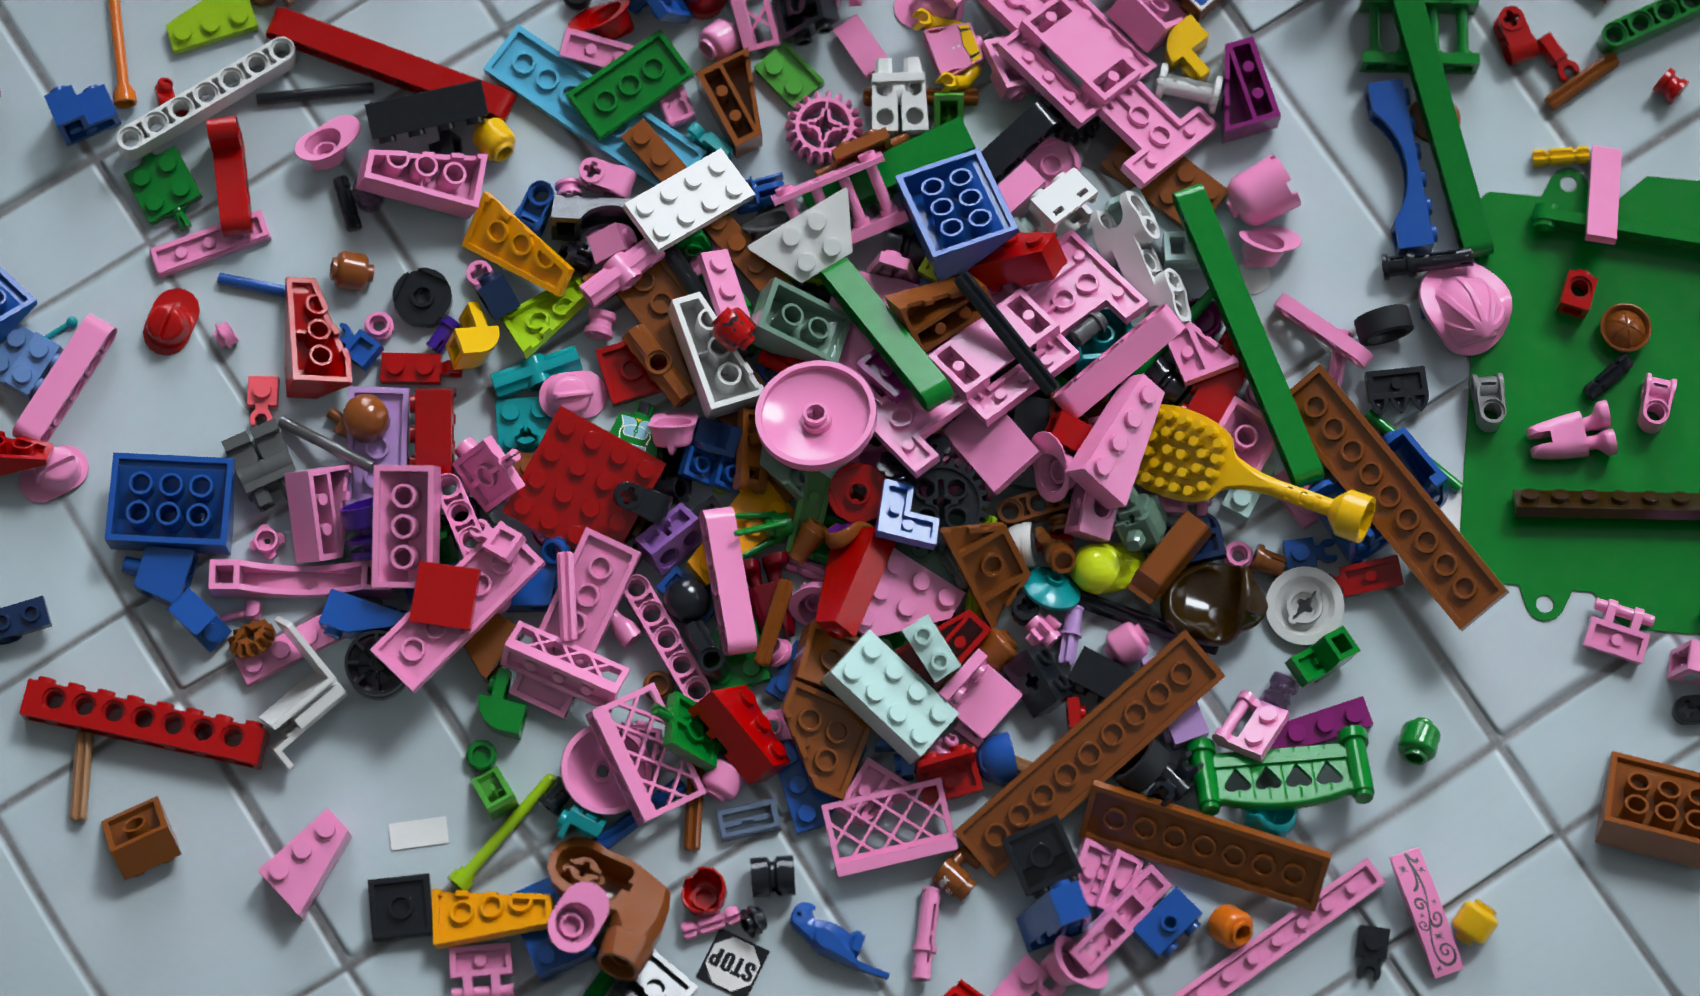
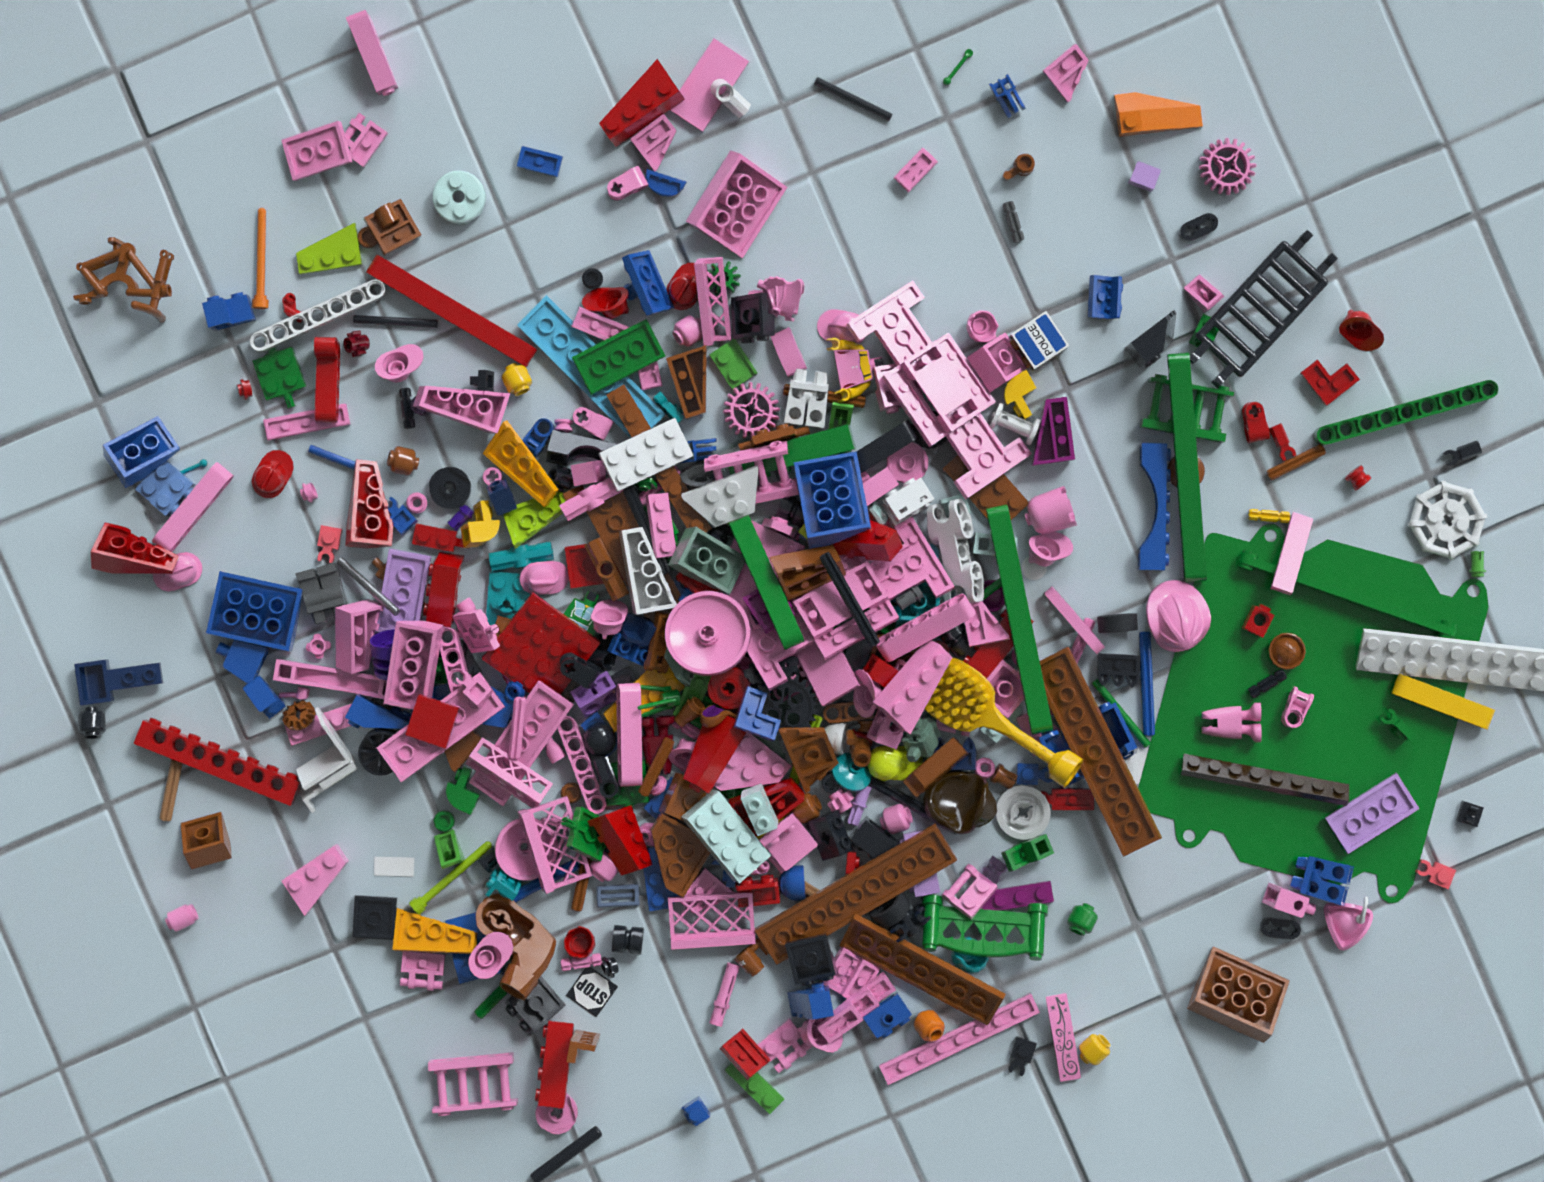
camera: 10 degrees right, 15 degrees up
dark orange hair [343,394,390,443] -> none
black wedge [364,80,489,144] -> none
bright pink wheel [584,308,617,341] -> none
red head [711,307,756,352] -> none
blue animal [789,902,890,980] -> none
black pin [1382,247,1474,281] -> none
light grey piece [1470,373,1507,433] -> none
bright pink plate [1582,598,1655,665] -> none
none -> bright pink brick [165,904,199,932]
none -> red plate [237,379,253,400]
none -> dark red gear [343,330,370,357]
none -> blue axle [1139,631,1155,736]

